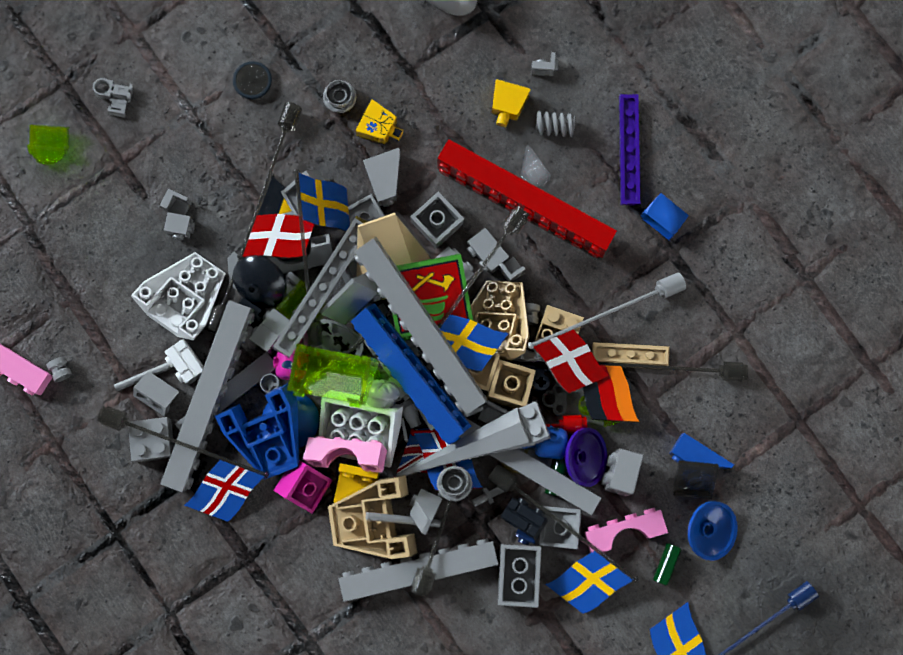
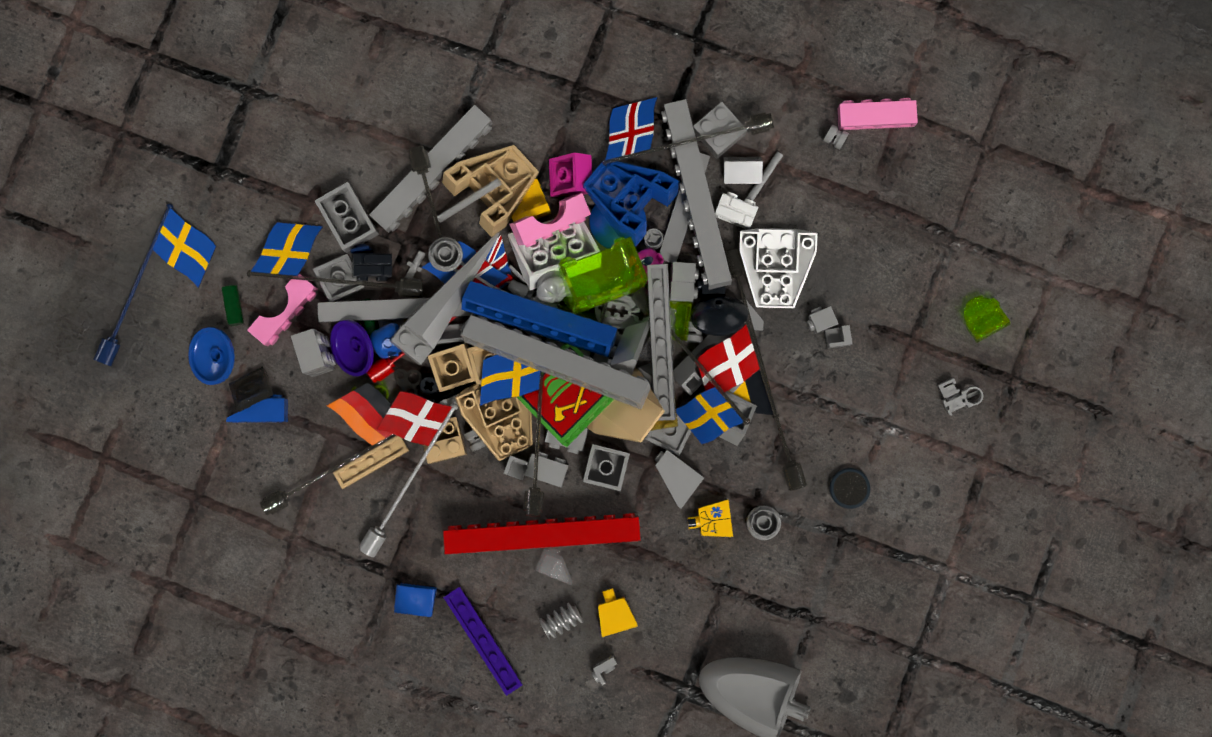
camera: 155 degrees right, 5 degrees up
light grey slope [410,489,442,535] -> none

